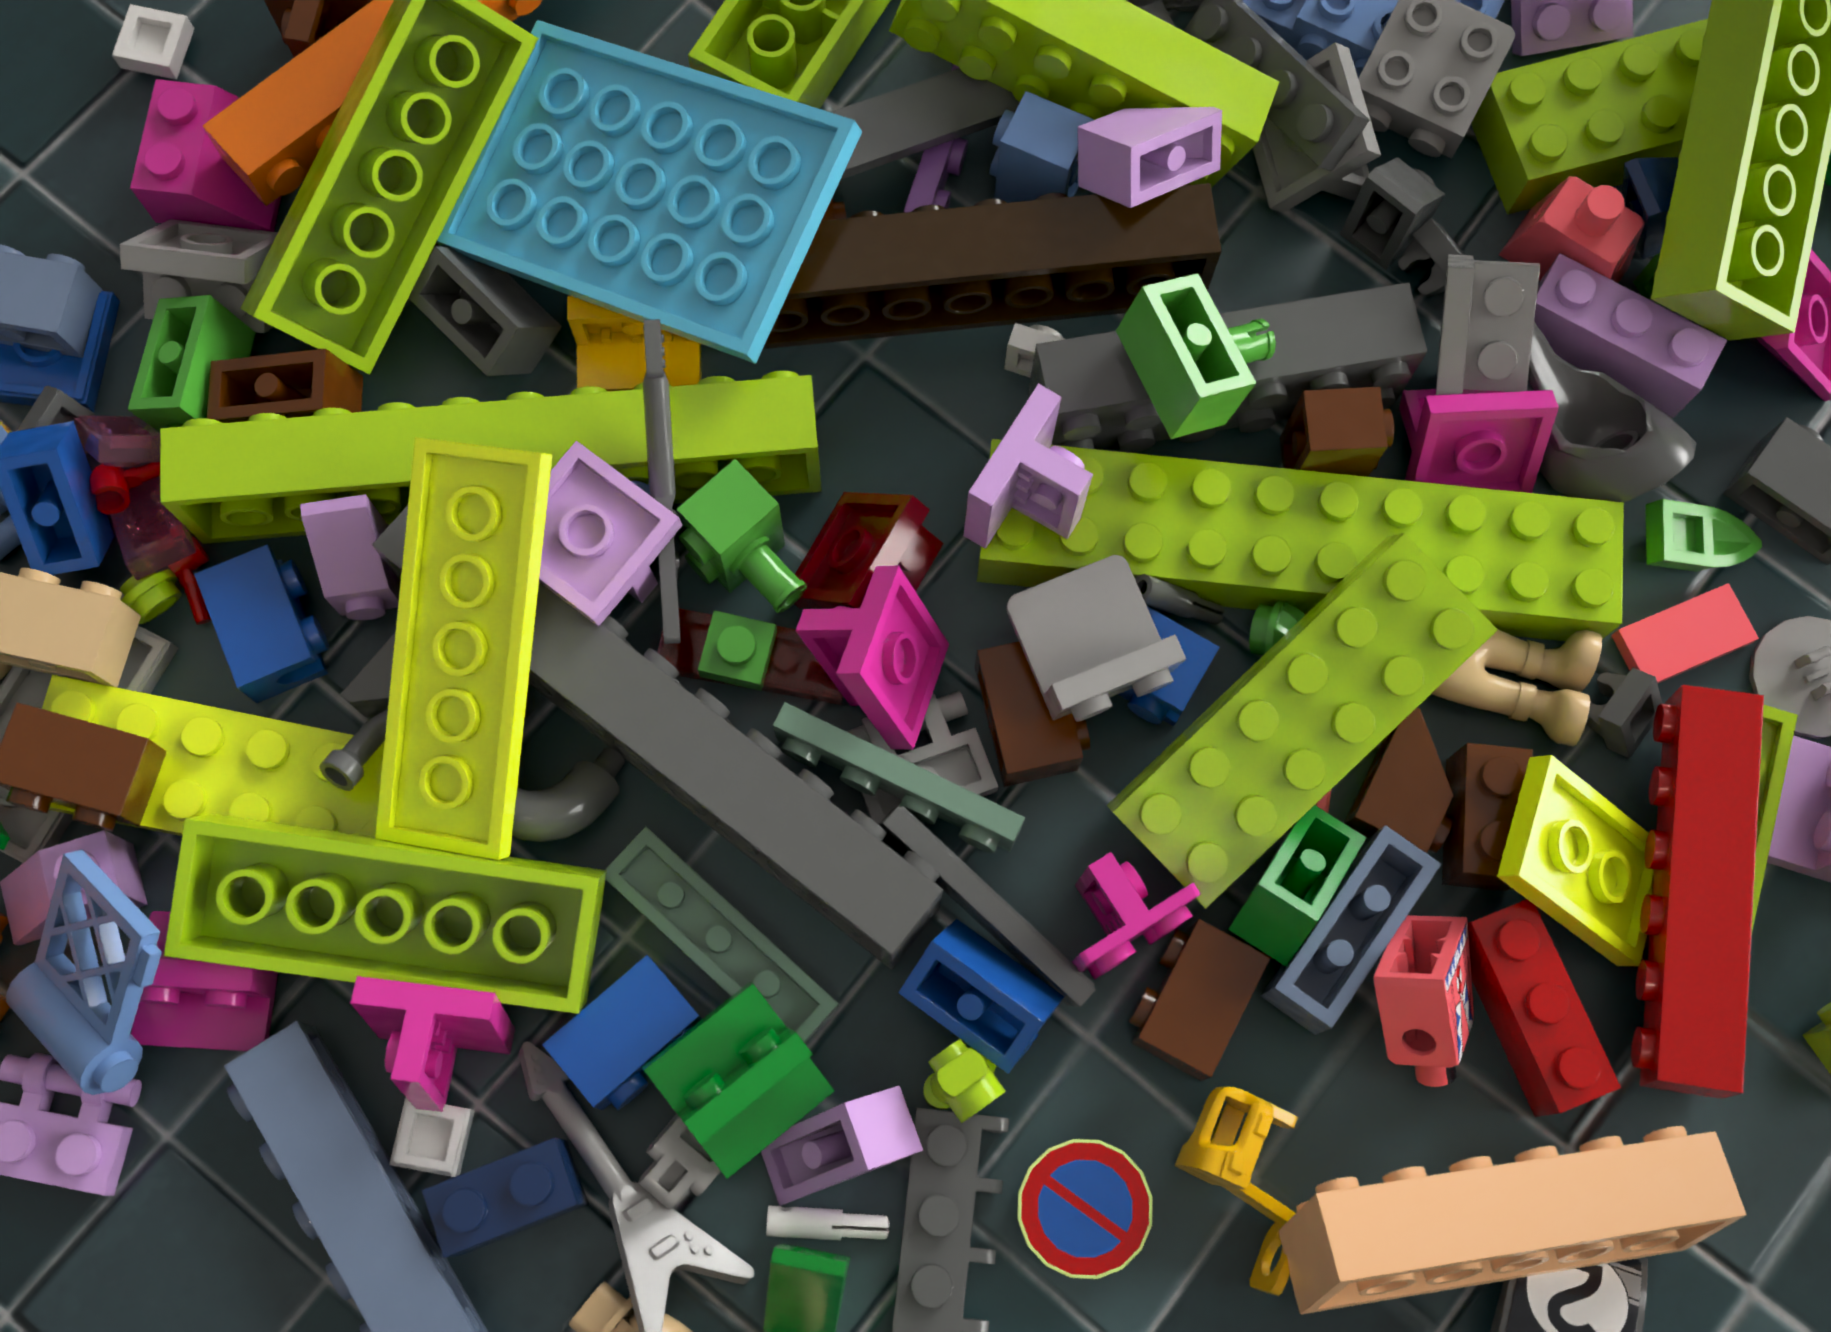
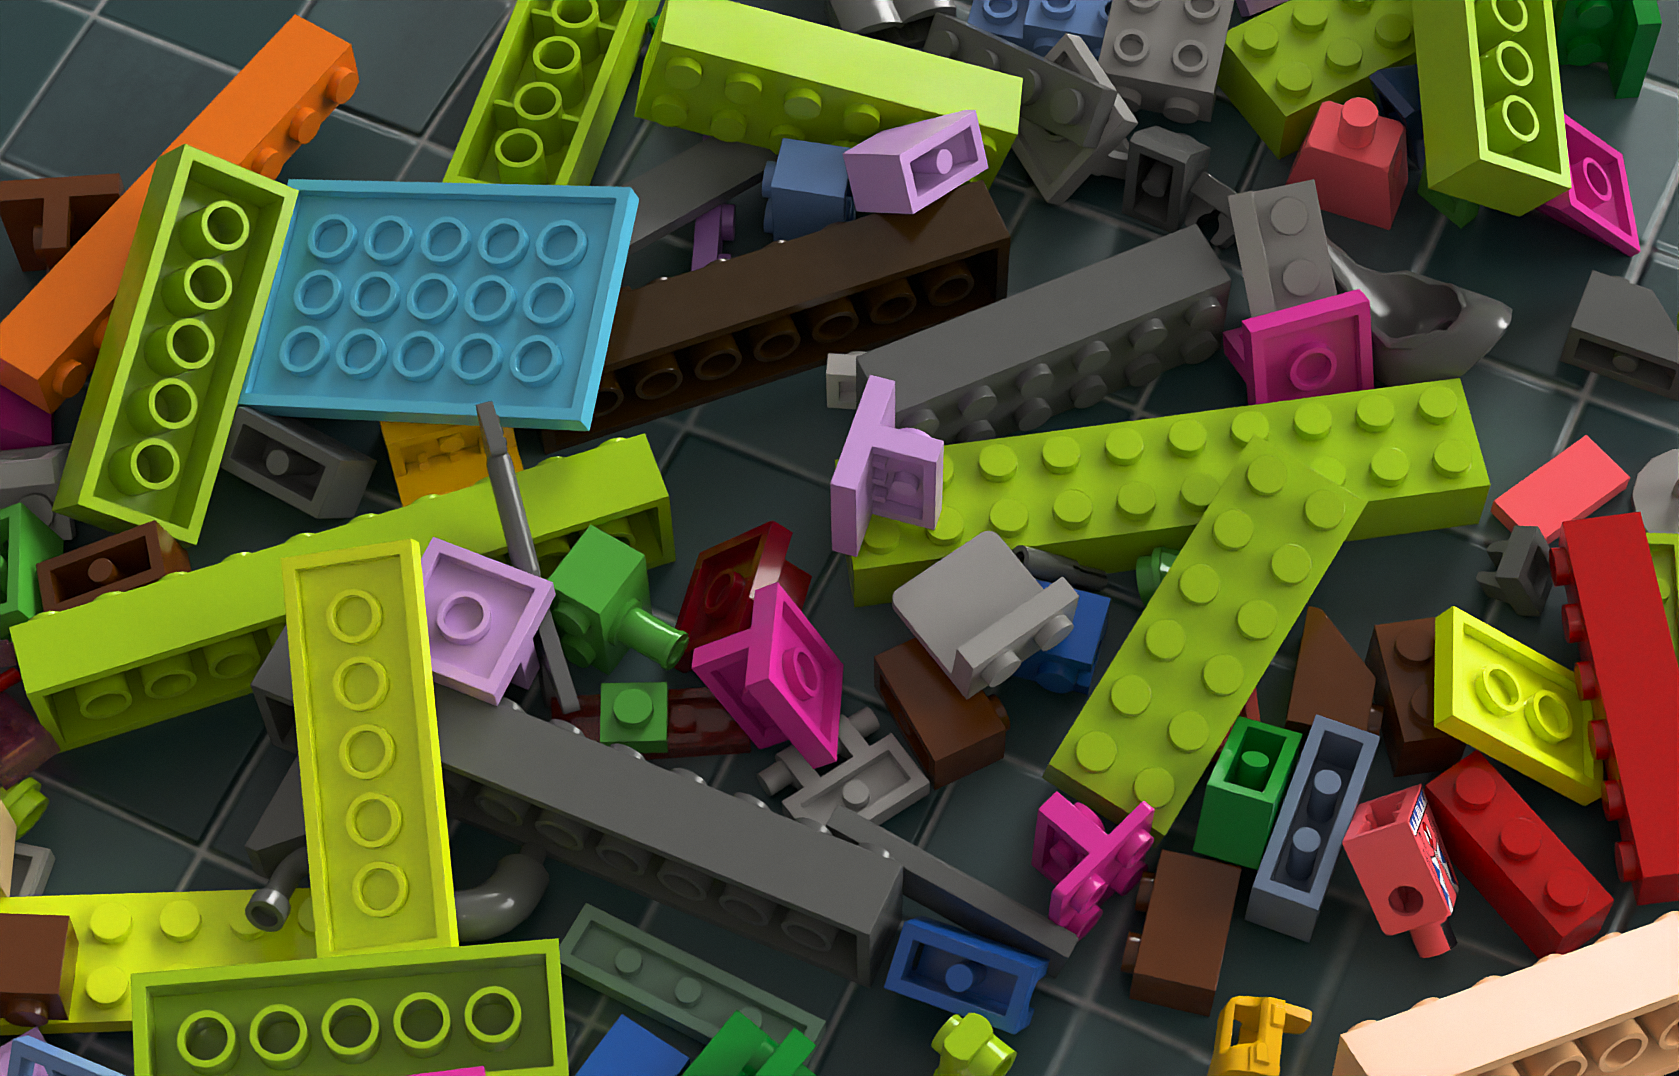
camera: 10 degrees left, 15 degrees down
red hand [162,532,211,625] -> none
blue brick [194,544,329,703] -> none
lavender slope [300,494,400,620] -> none
sand green plate [773,702,1025,853] -> none
bright green brick [1116,273,1276,439] -> none
reddish brown brick [1280,387,1394,477] -> none
tan piece [1432,630,1602,747] -> none
lavender brick [1534,253,1727,418] -> none
bright green plate [1645,499,1762,572] -> none

